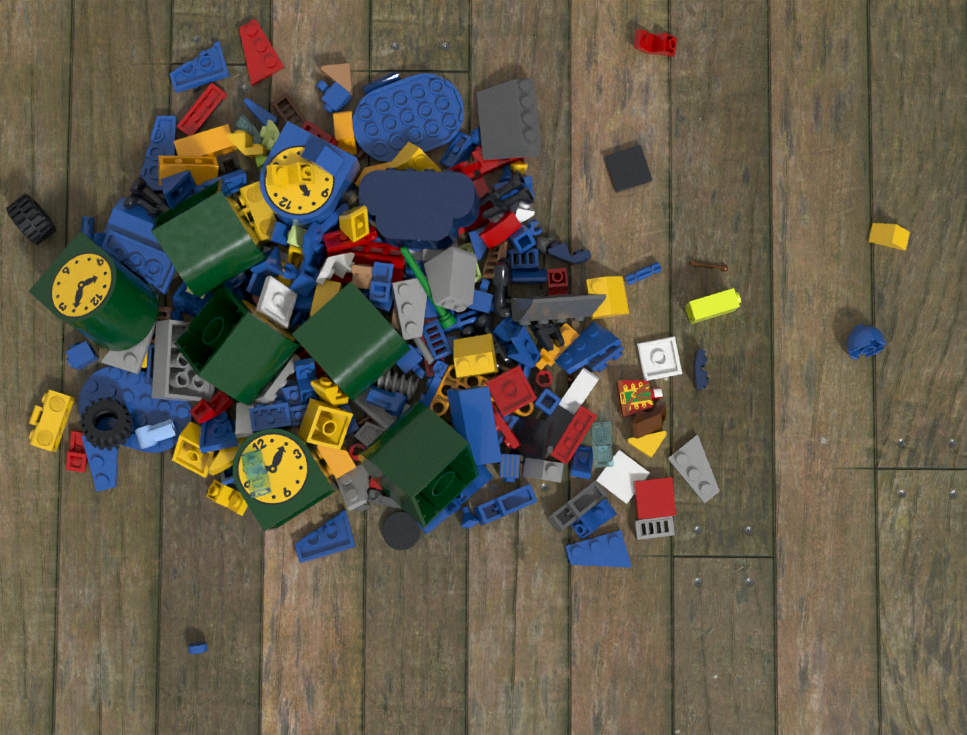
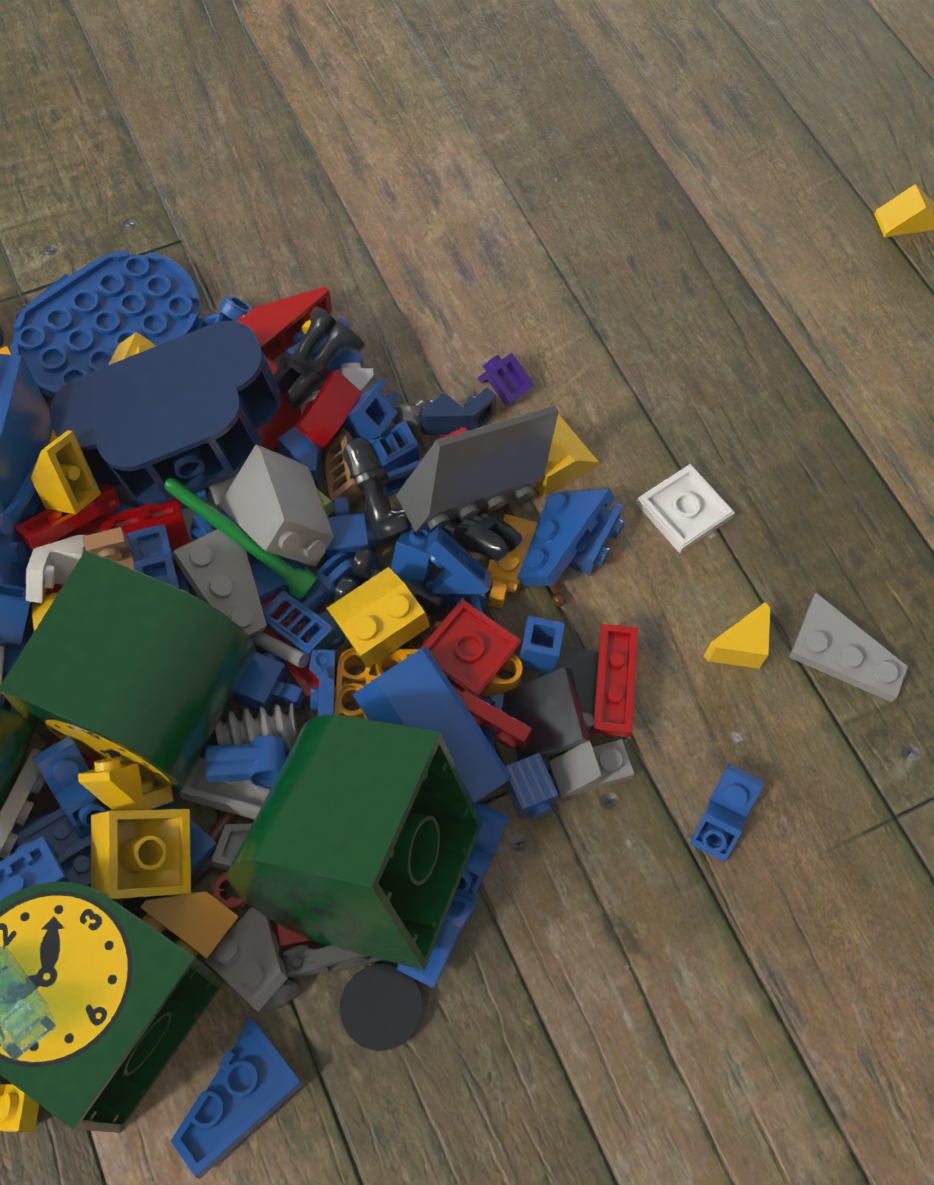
camera: 30 degrees left, 20 degrees down
blue rock [461,507,479,528] -> none
blue slope [473,484,538,526] -> none
dark grey slope [476,78,541,160] -> none
red bush [535,370,553,388] -> none
dark grey slope [547,480,607,533] -> none
white slope [559,368,599,415] -> none
blue wing [565,530,632,568] -> none
blue slope [570,445,594,479] -> none
clear light blue slope [592,422,614,468] -> none
white tile [596,450,650,504] -> none
black tile [604,145,653,193] -> none
torso [616,380,663,418] -> none
blue axle [625,262,661,285] -> none
reddish brown slope [631,401,667,439] -> none
red tile [633,477,676,520] -> none
red slope [634,29,677,57] -> none
light grey slope [634,516,675,540] -> none
neon yellow brick [685,288,741,324] -> none
reddish brown hinge [688,261,728,272] -> none
dark blue slope [693,349,709,391] -> none
none -> dark purple bracket [478,353,535,406]

